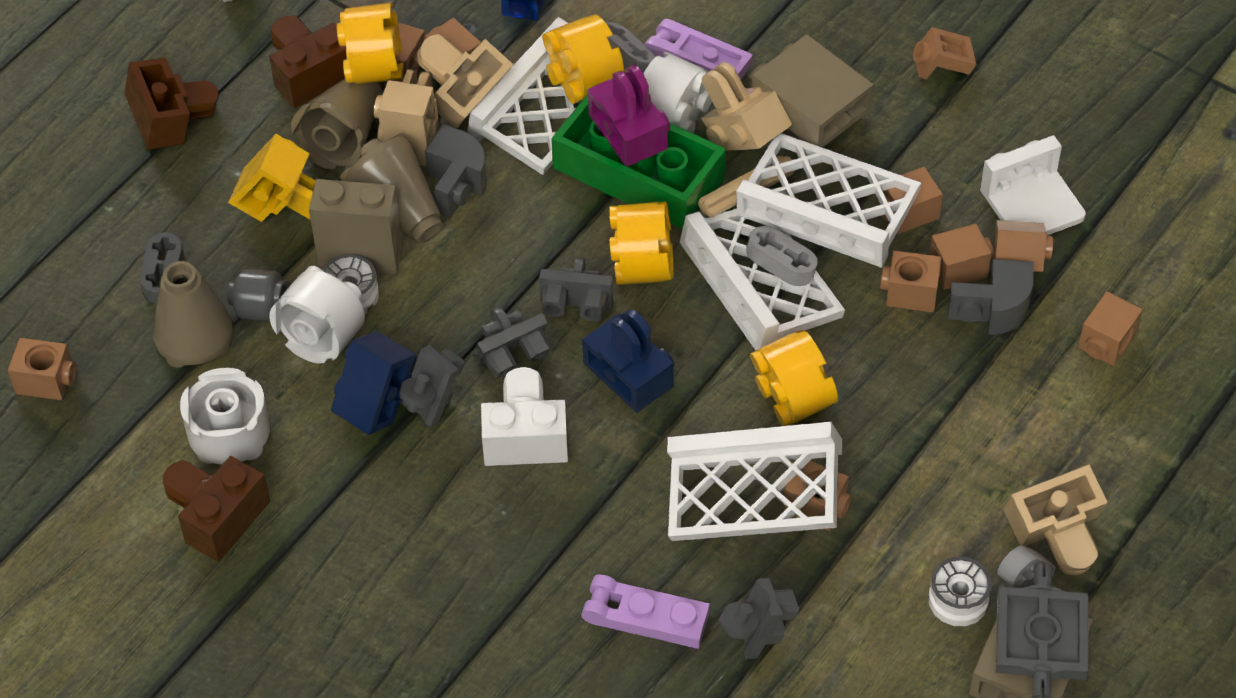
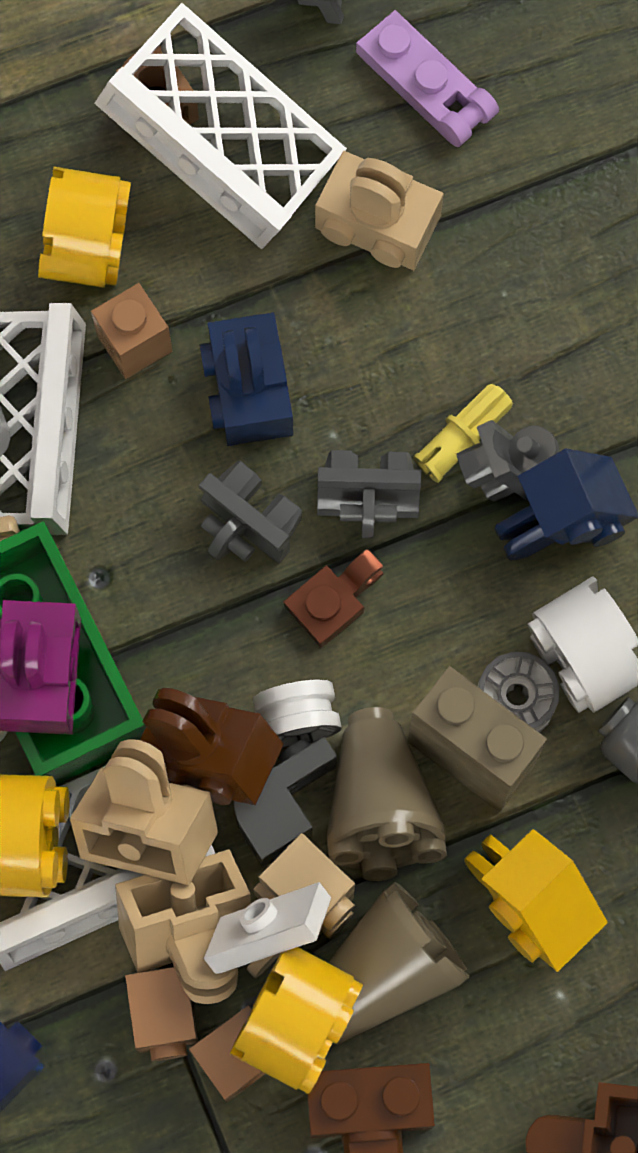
camera: 150 degrees left, 20 degrees up
white brick [481,367,568,466] -> none
yellow brick [609,202,674,285] -> none
none -> tan brick [70,739,218,885]
none -> medium nougat brick [91,283,173,379]
none -> reddish brown brick [140,688,284,805]
none -> white plate [204,882,331,974]
none -> white wheel [253,680,342,748]
none -> copper plate [283,549,384,648]
none -> tan brick [315,150,444,271]
none -> light yellow axle [413,384,513,483]

